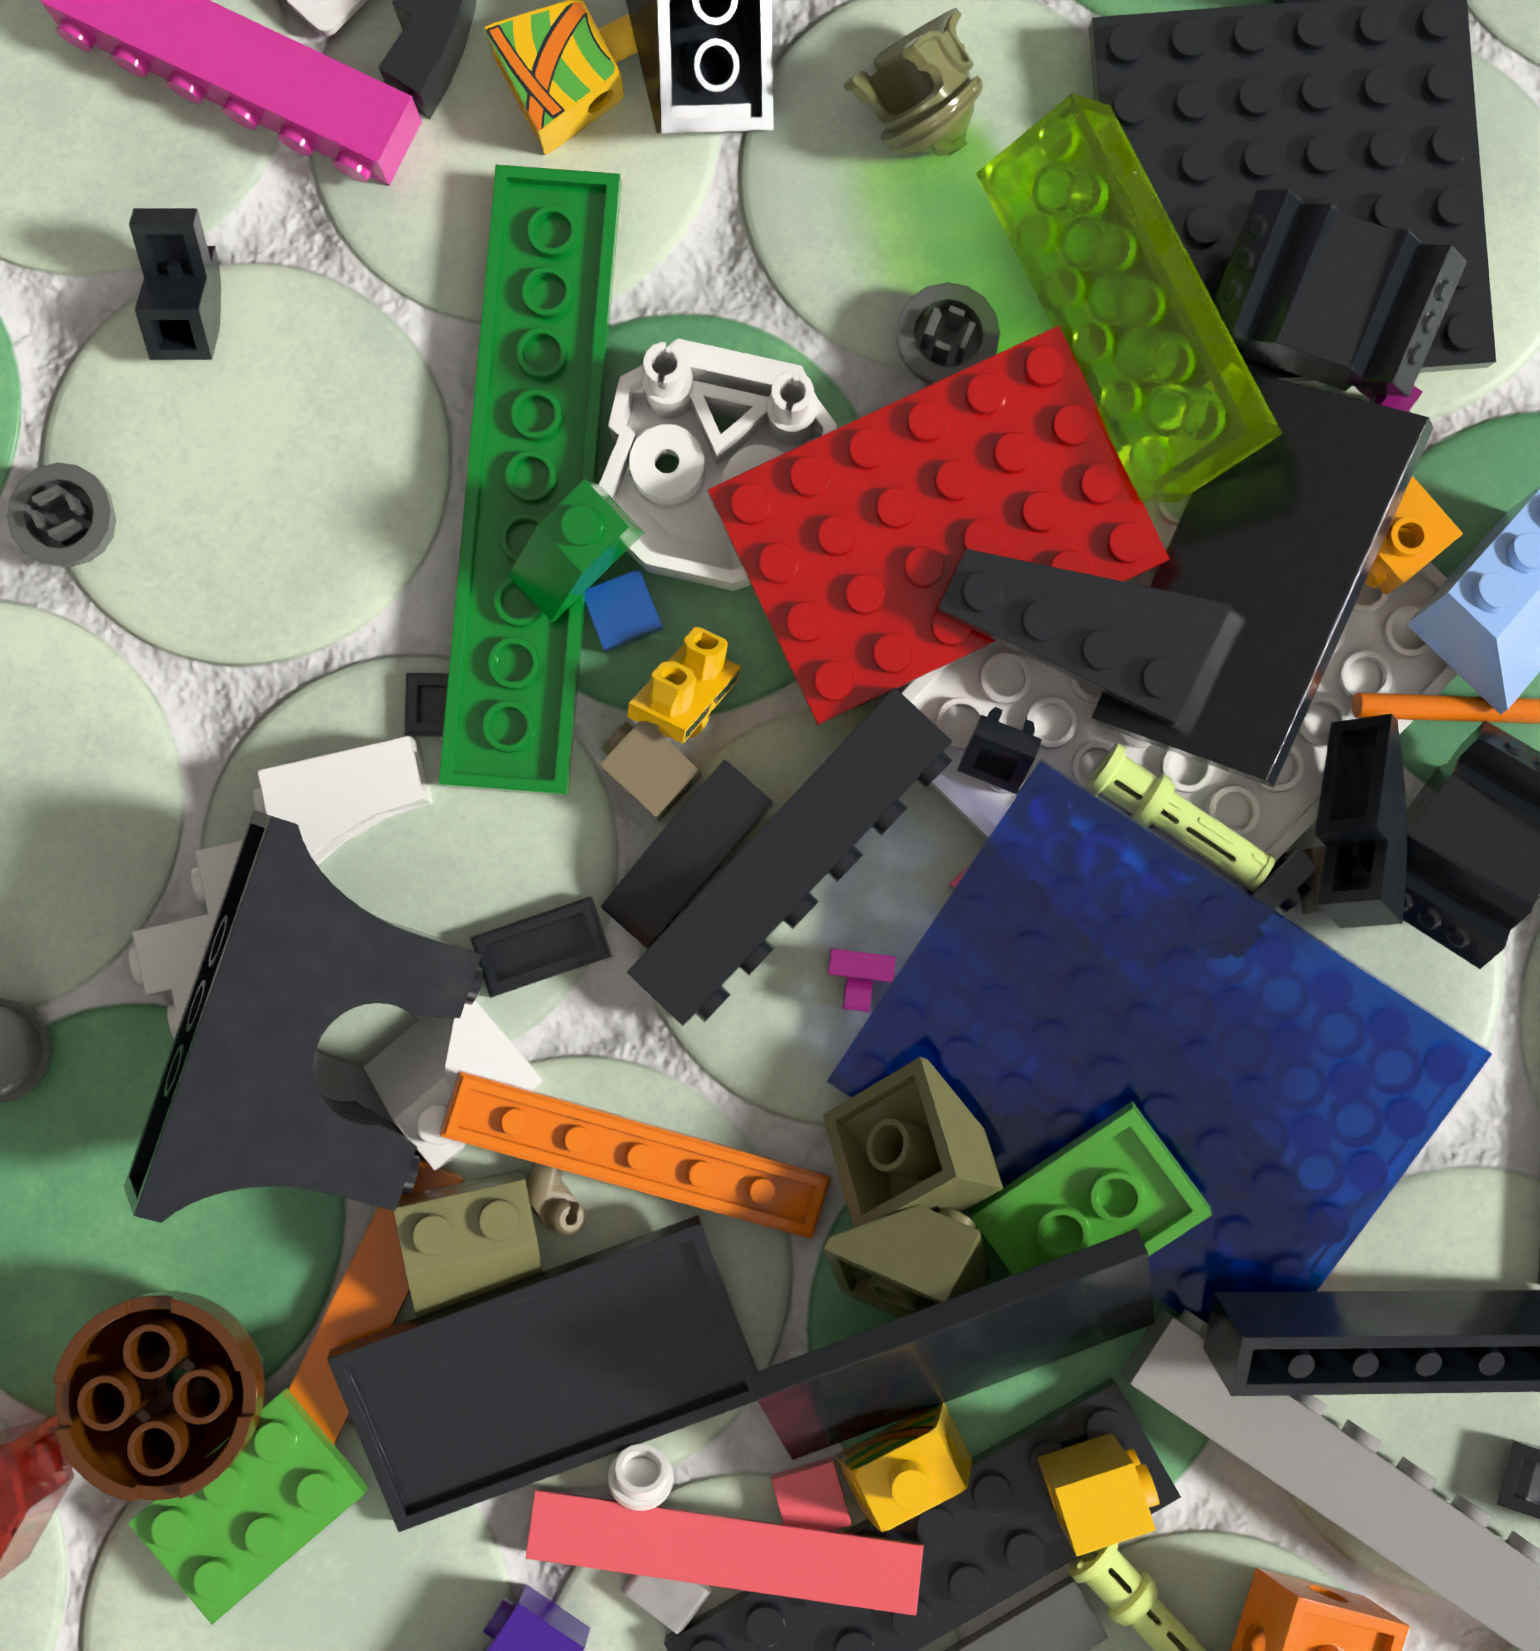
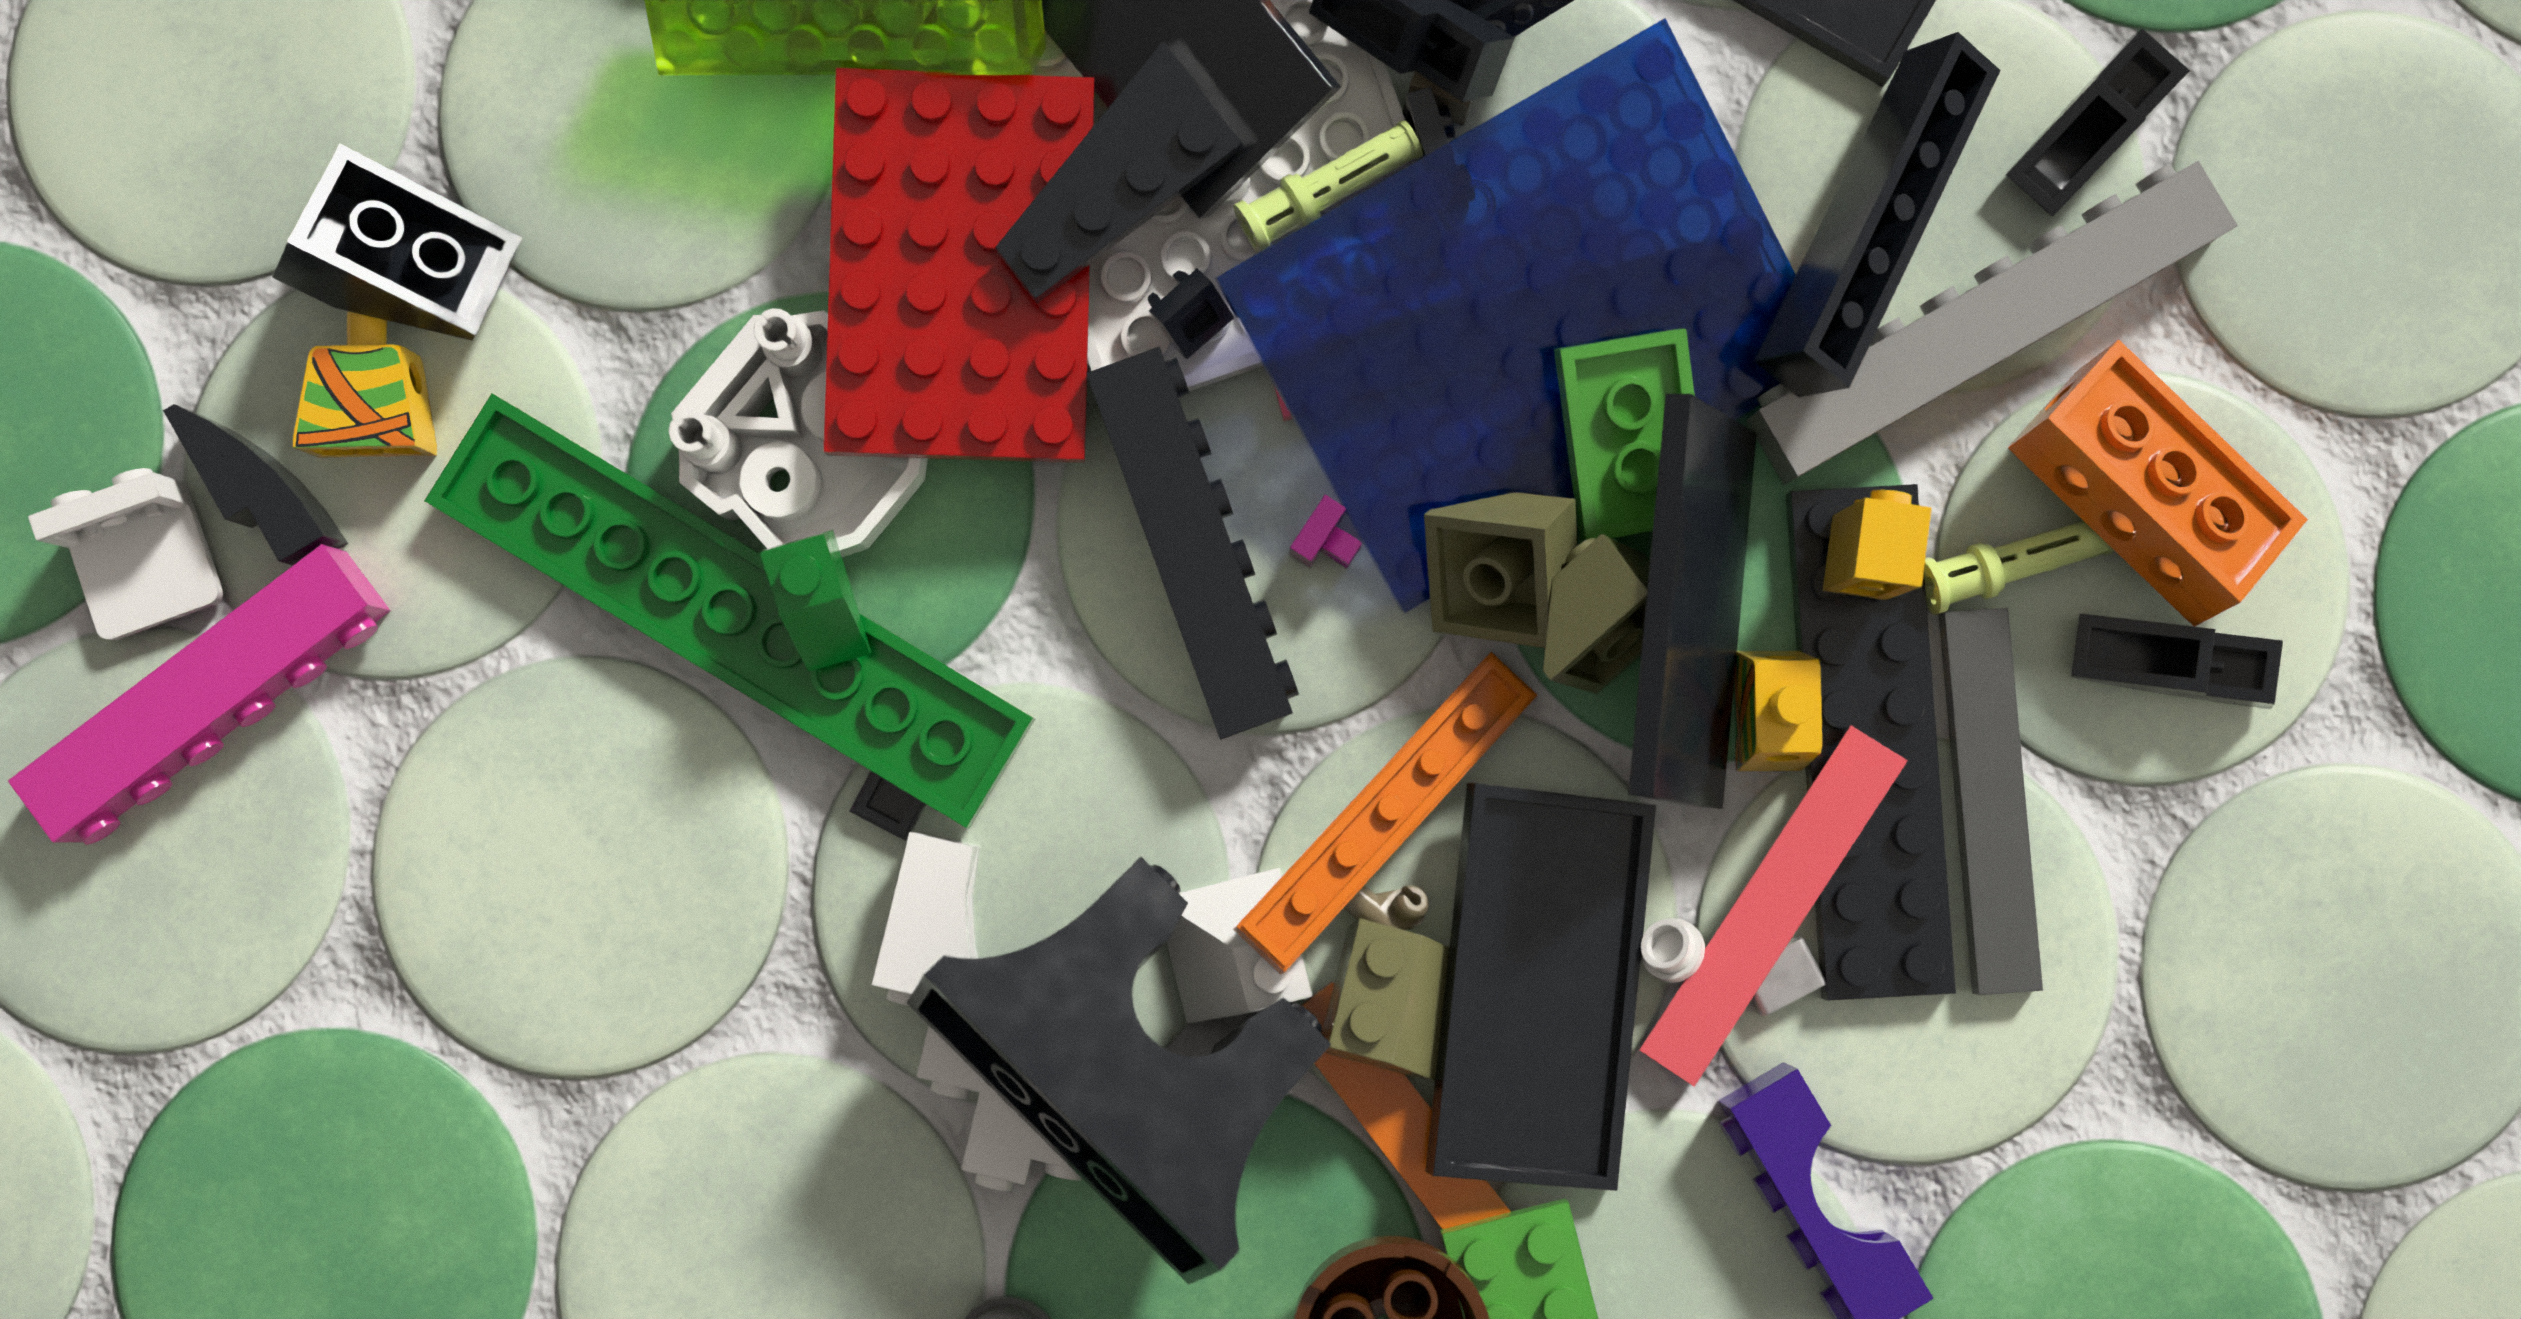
camera: 65 degrees left, 0 degrees up
dark grey piece [7,462,116,568] -> none
black brick [129,208,221,360] -> none
black tile [470,896,613,998] -> none
blue tile [585,569,663,653] -> none
dark tan brick [599,721,702,822] -> none
black slope [600,759,773,949] -> none
yellow hips [627,627,741,744] -> none
coral tile [771,1456,852,1531] -> none
olive helmet [844,8,983,156] -> none
dark grey piece [896,282,1000,385] -> none

